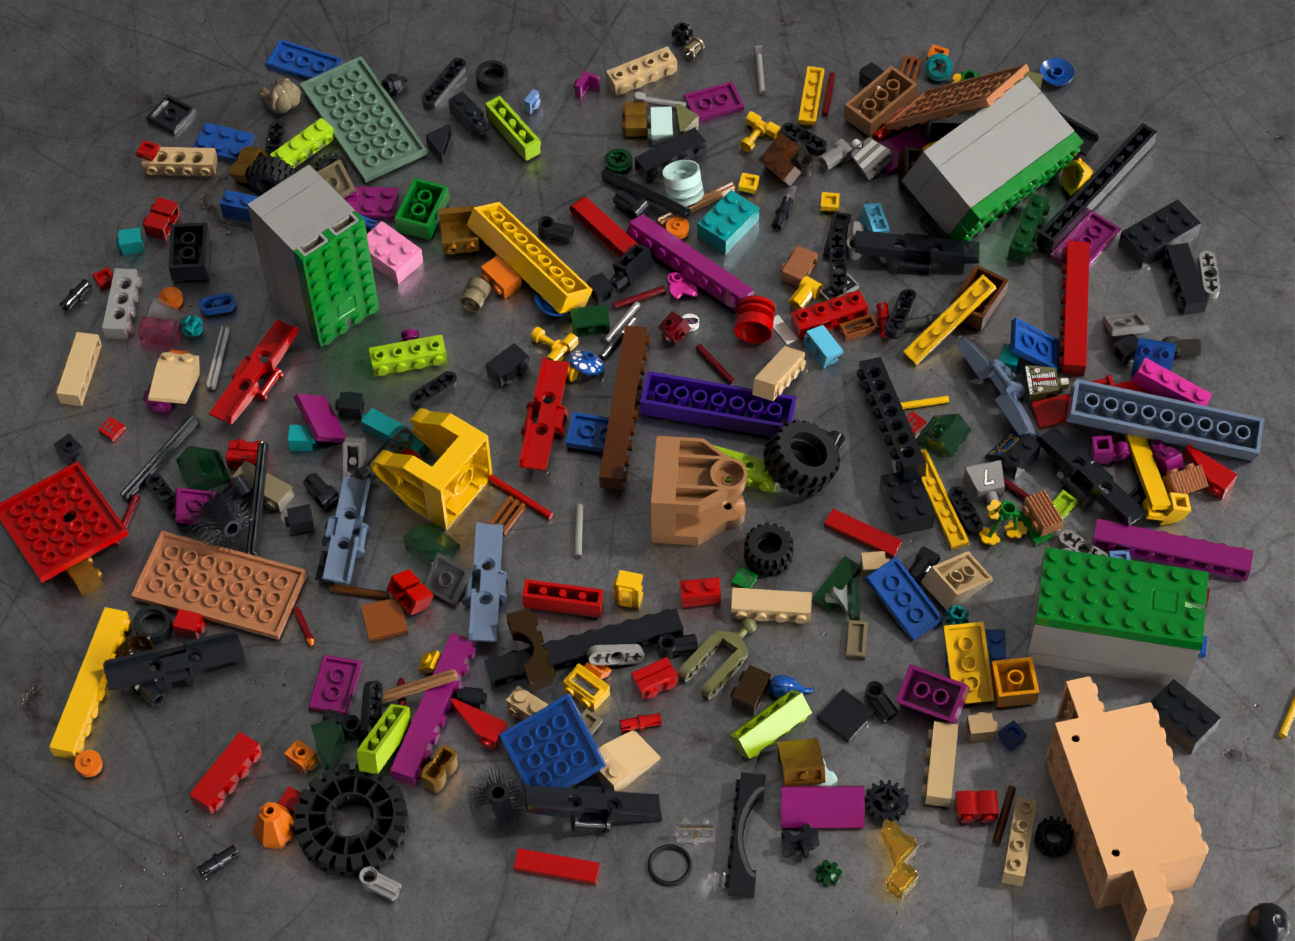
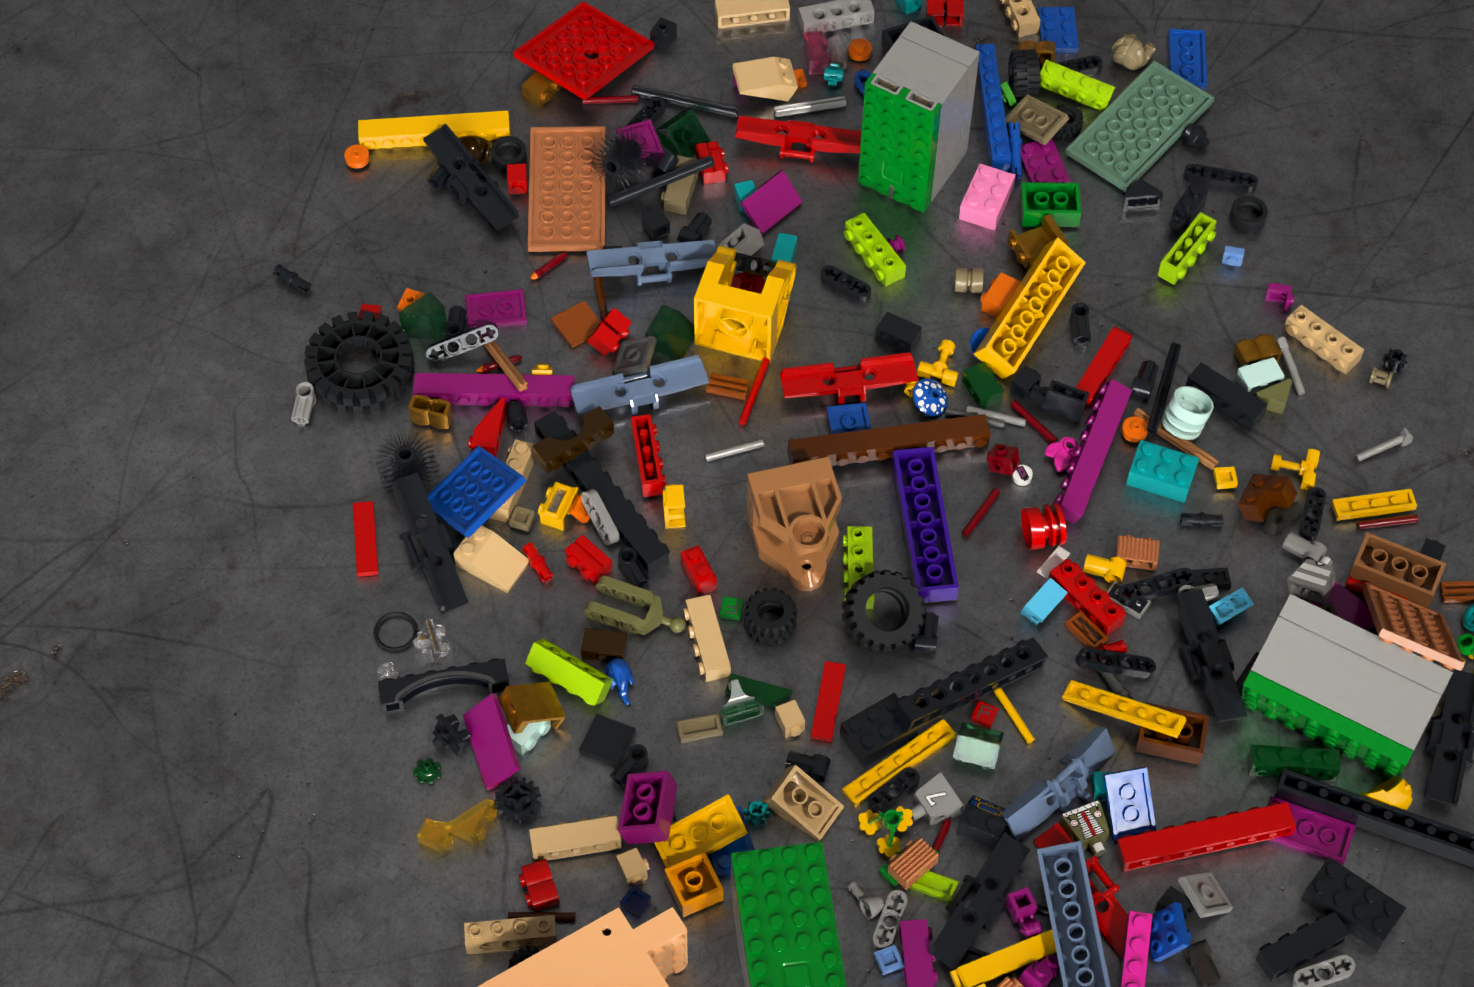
camera: 70 degrees right, 0 degrees up
red tile [98,416,126,442] -> none
red brick [189,732,262,815] -> none
orange cone [253,802,296,849] -> none
black brick [335,392,365,419] -> none
lime brick [356,704,411,774] -> none
dark green gear [604,148,633,173] -> none
magenta tile [683,81,745,123] -> none
tan brick [752,346,806,401] -> none
yellow plate [820,192,840,212] -> none
blue tile [865,556,944,642] -> none

